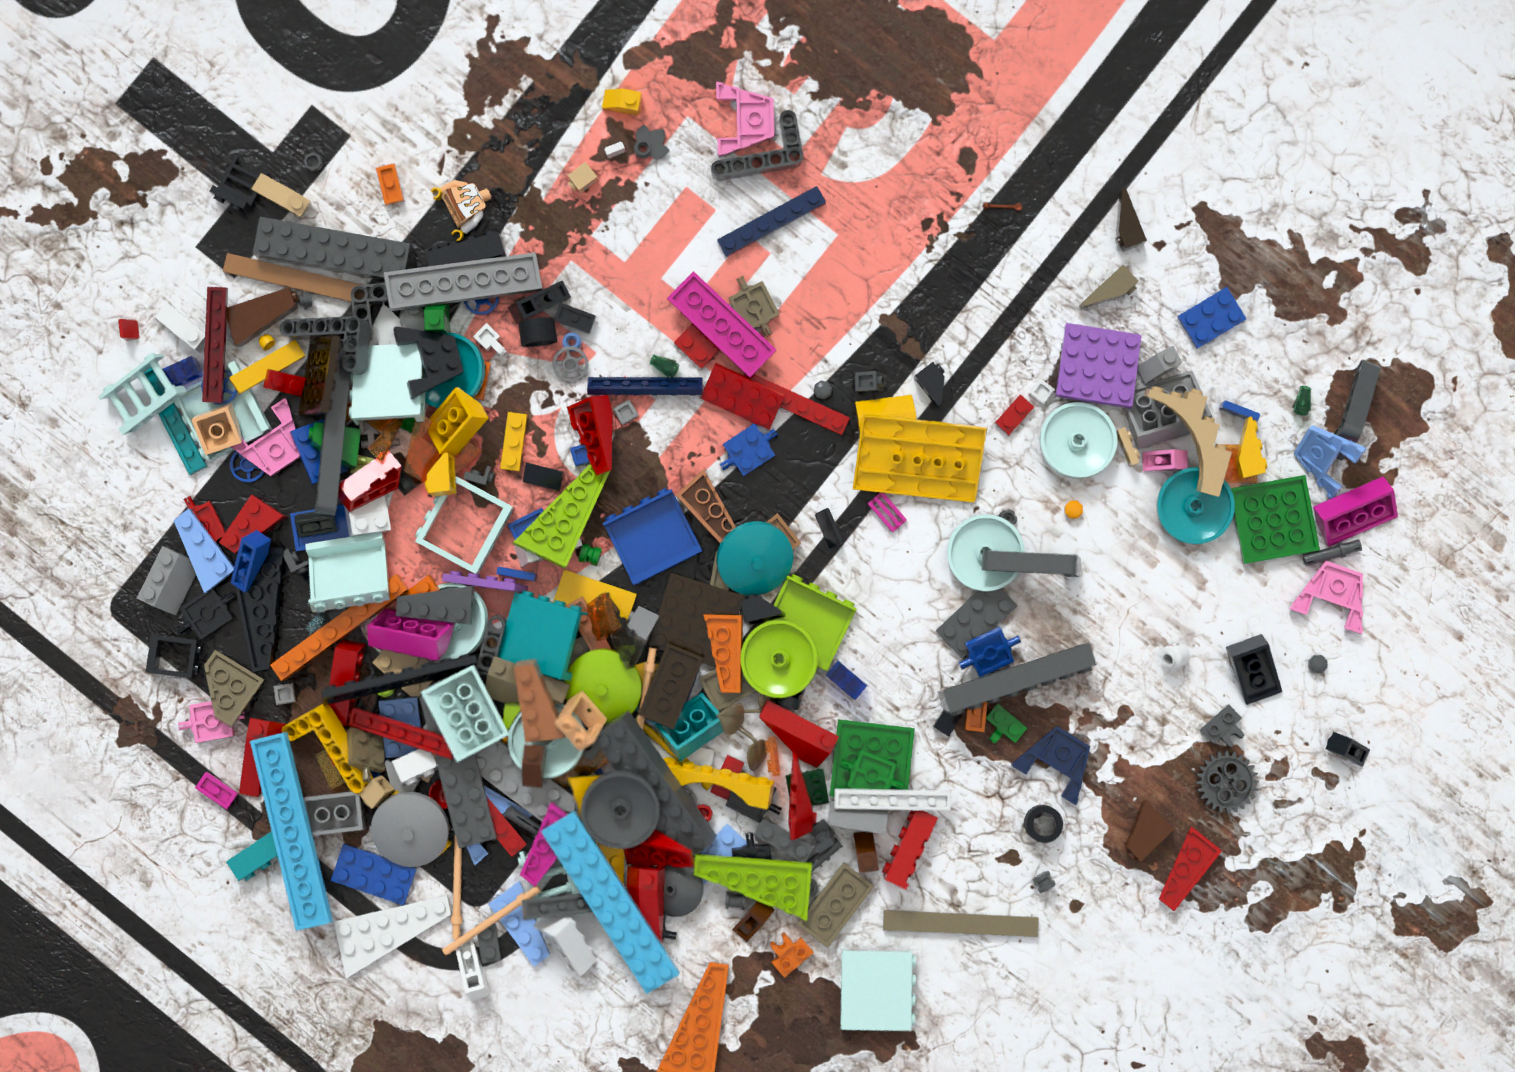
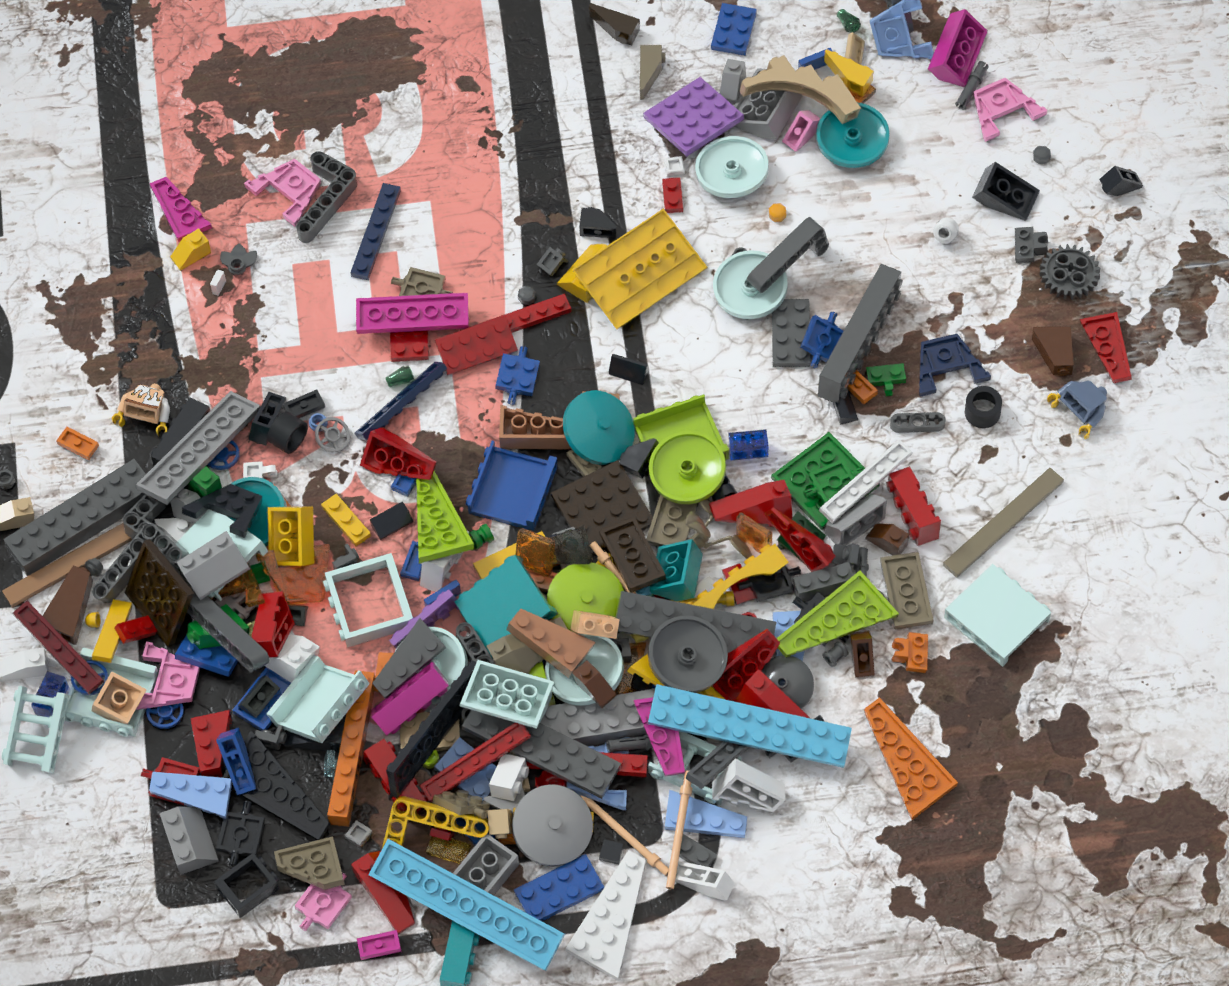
camera: 45 degrees left, 25 degrees down
teal tile [144,367,208,475] -> none
yellow slope [425,453,456,497] -> none
tan brick [567,162,598,194] -> none
light grey tile [613,399,639,425] -> none
orange wing [704,614,743,693] -> none
dark pink tile [868,492,907,533] -> none
copper hinge [982,202,1022,211] -> none
dark grey wheel [1032,870,1056,894] -> none
tan plate [1116,427,1140,467] -> none
green plate [1231,475,1320,564] -> none
none -> dark pink wing [149,177,212,242]
none -> light grey slope [177,531,250,600]
none -> black tile [599,839,624,864]
none -> tan plate [845,32,865,65]
none -> dark grey beam [890,412,946,433]
none -> sand blue torso [1047,380,1107,439]

